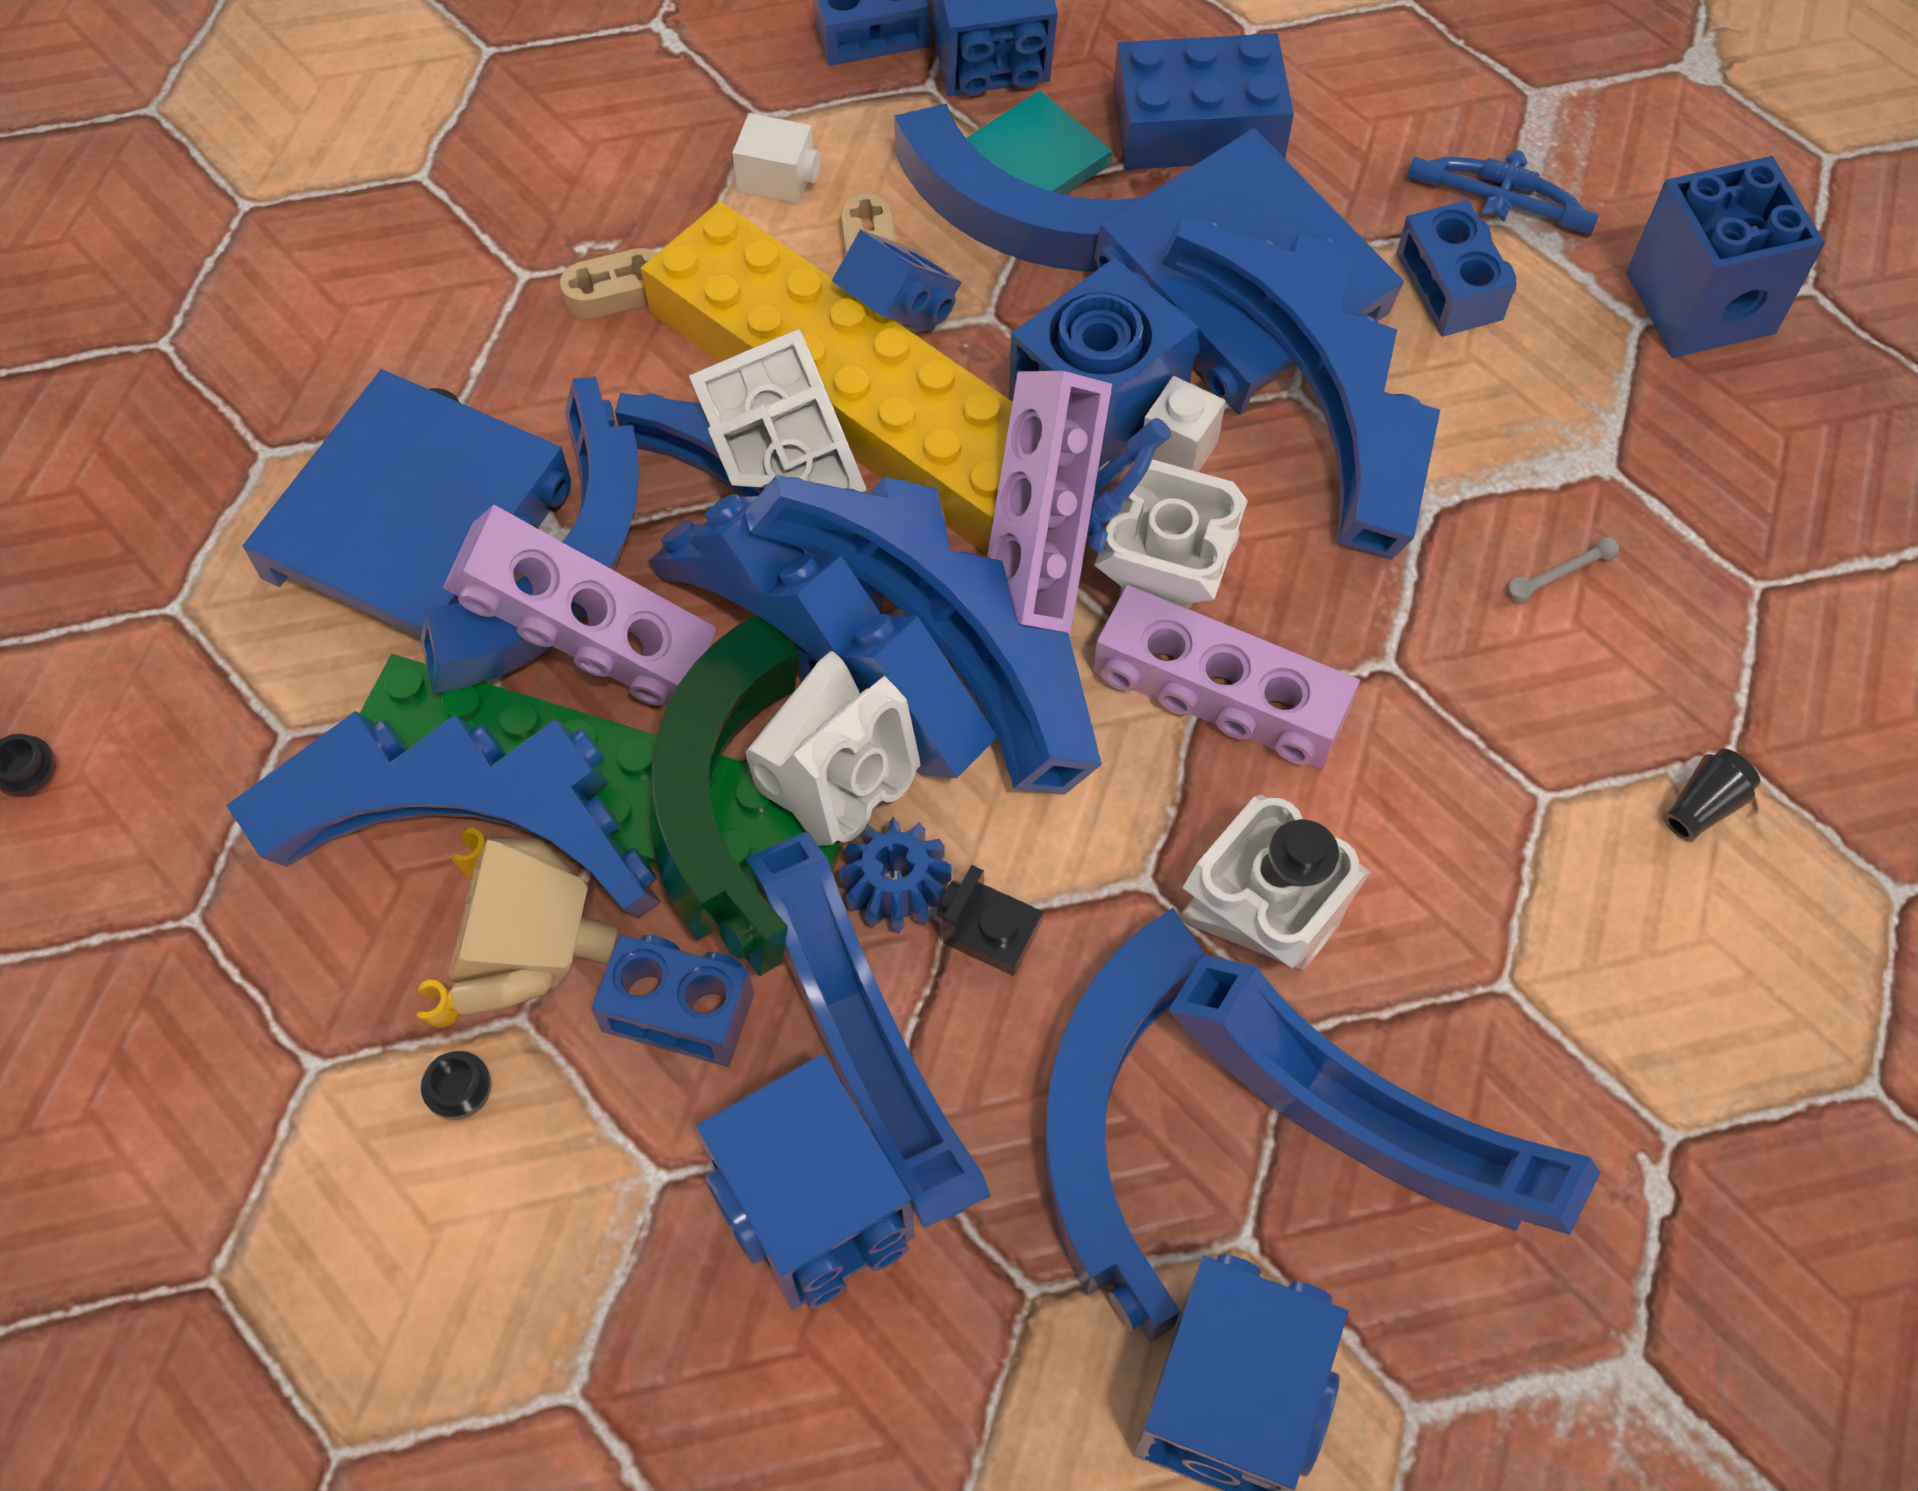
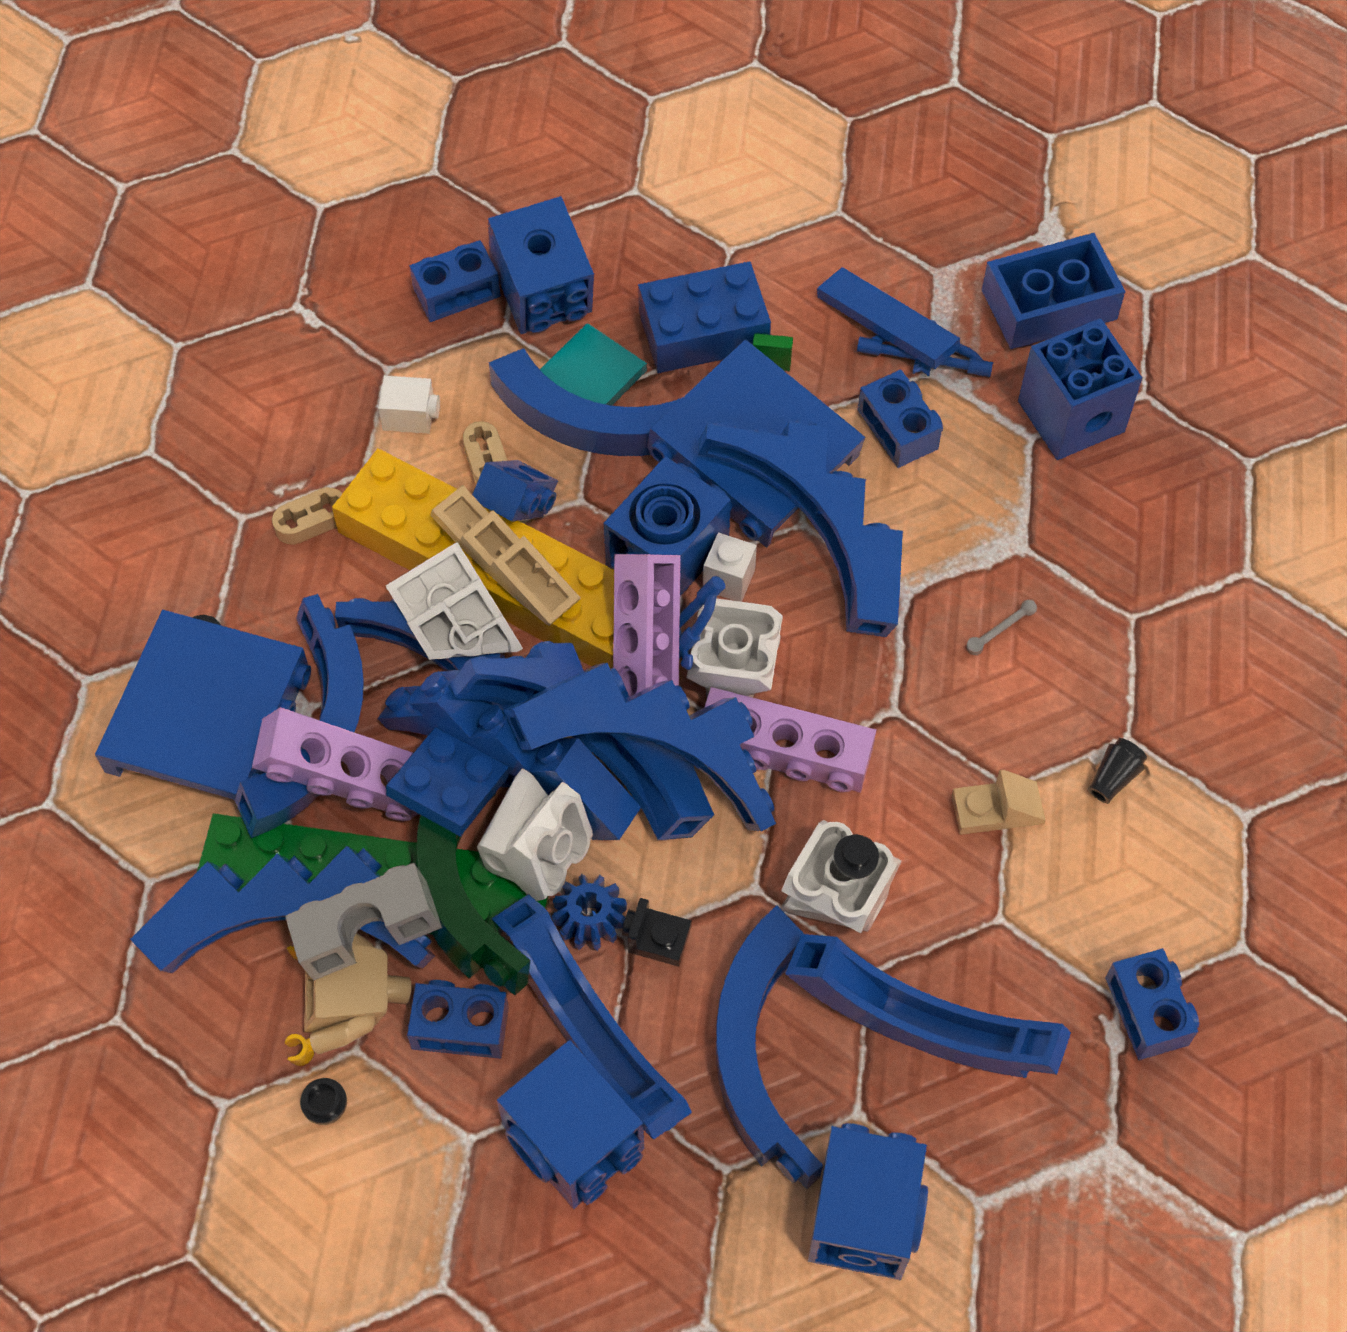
camera: 10 degrees left, 0 degrees up
none -> light grey arch [285,863,442,980]
none -> blue plate [386,727,509,837]
none -> tan slope [430,485,581,626]
none -> blue arch [503,663,776,831]
none -> green tile [753,333,793,371]
none -> blue tile [817,267,960,370]
none -> tan slope [951,770,1046,835]
none -> blue brick [982,233,1125,349]
none -> blue brick [1105,948,1199,1061]

